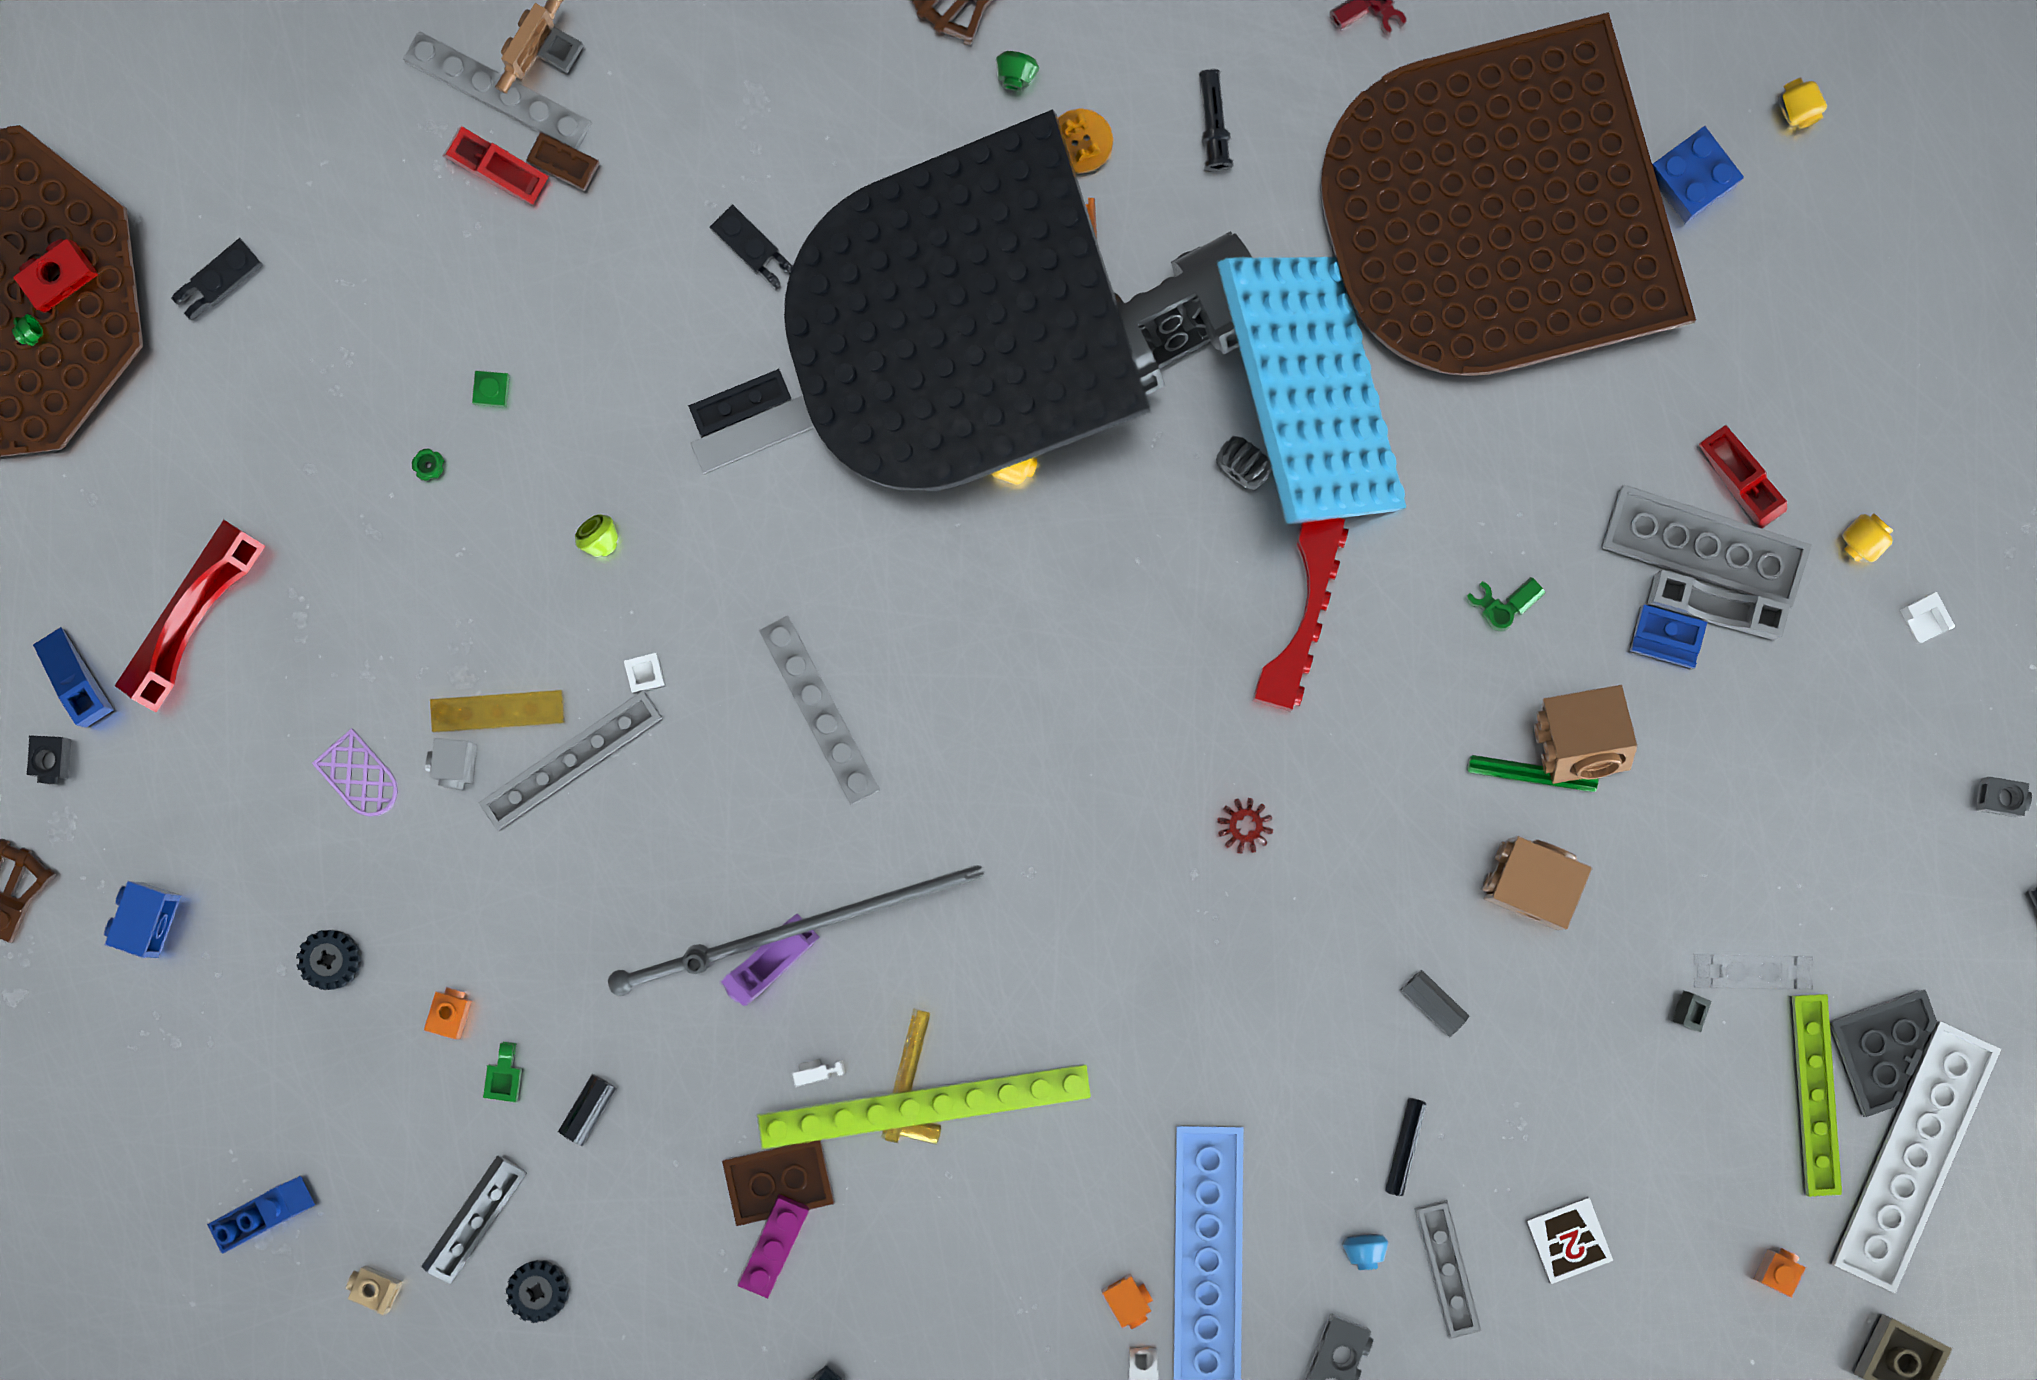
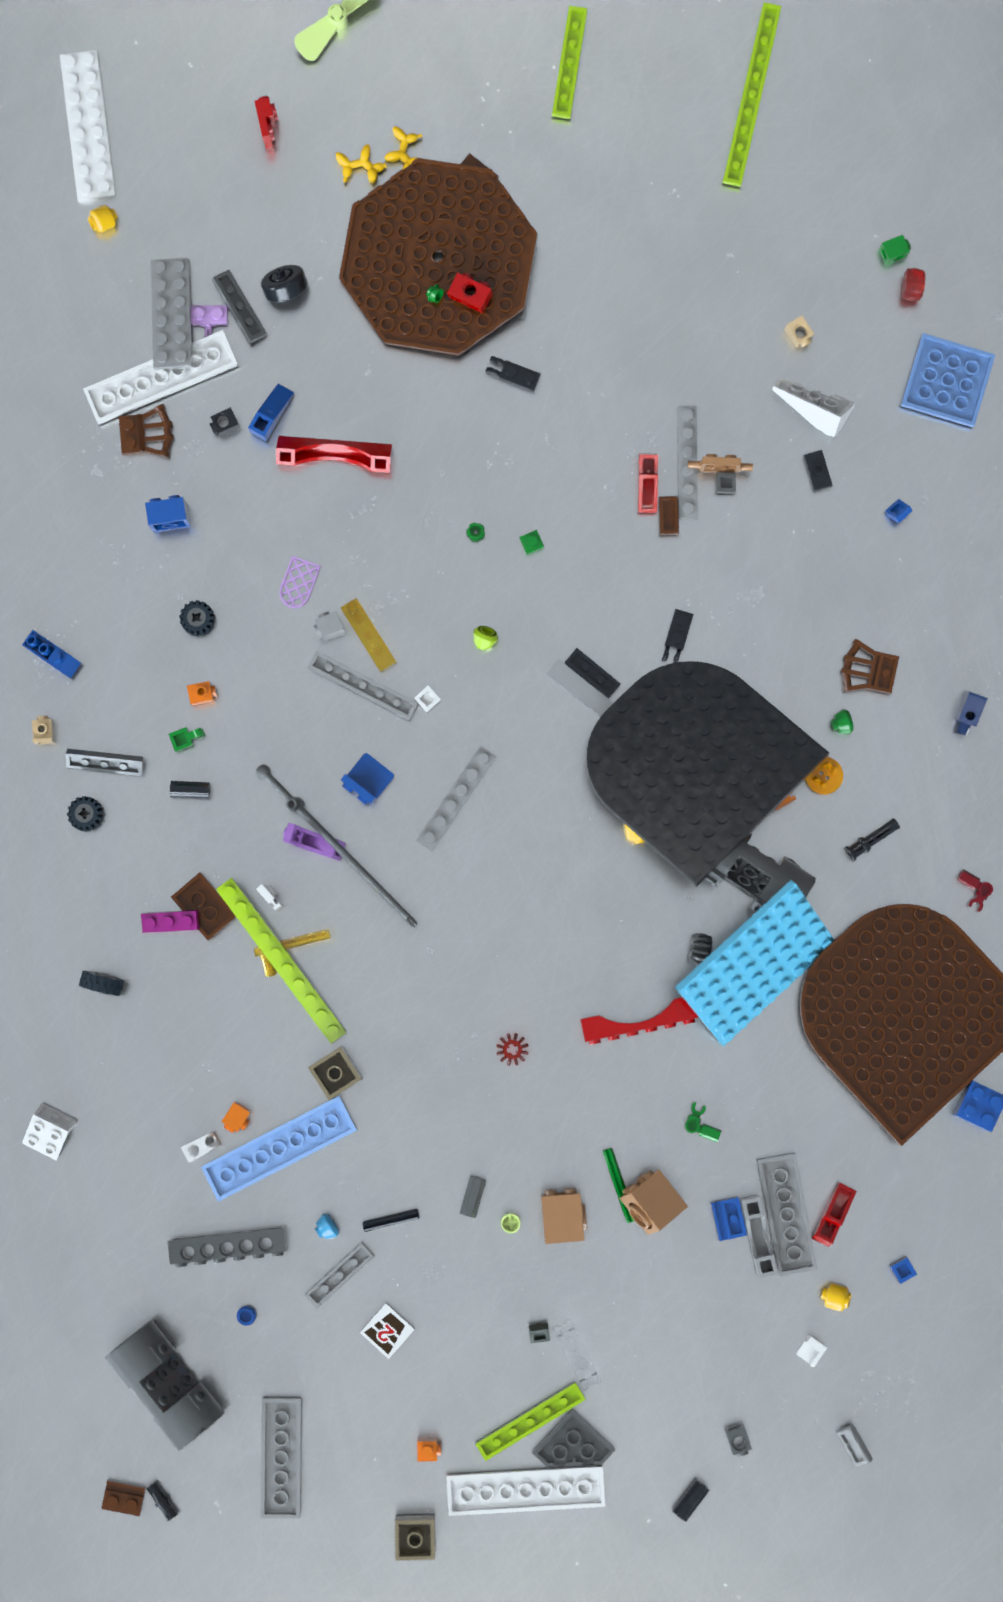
camera: 65 degrees right, 0 degrees up
none -> dark tan brick [308,1046,363,1100]
none -> blue bracket [341,753,394,805]
none -> yellowish green wheel [501,1212,520,1233]
none -> blue plate [890,1257,917,1284]

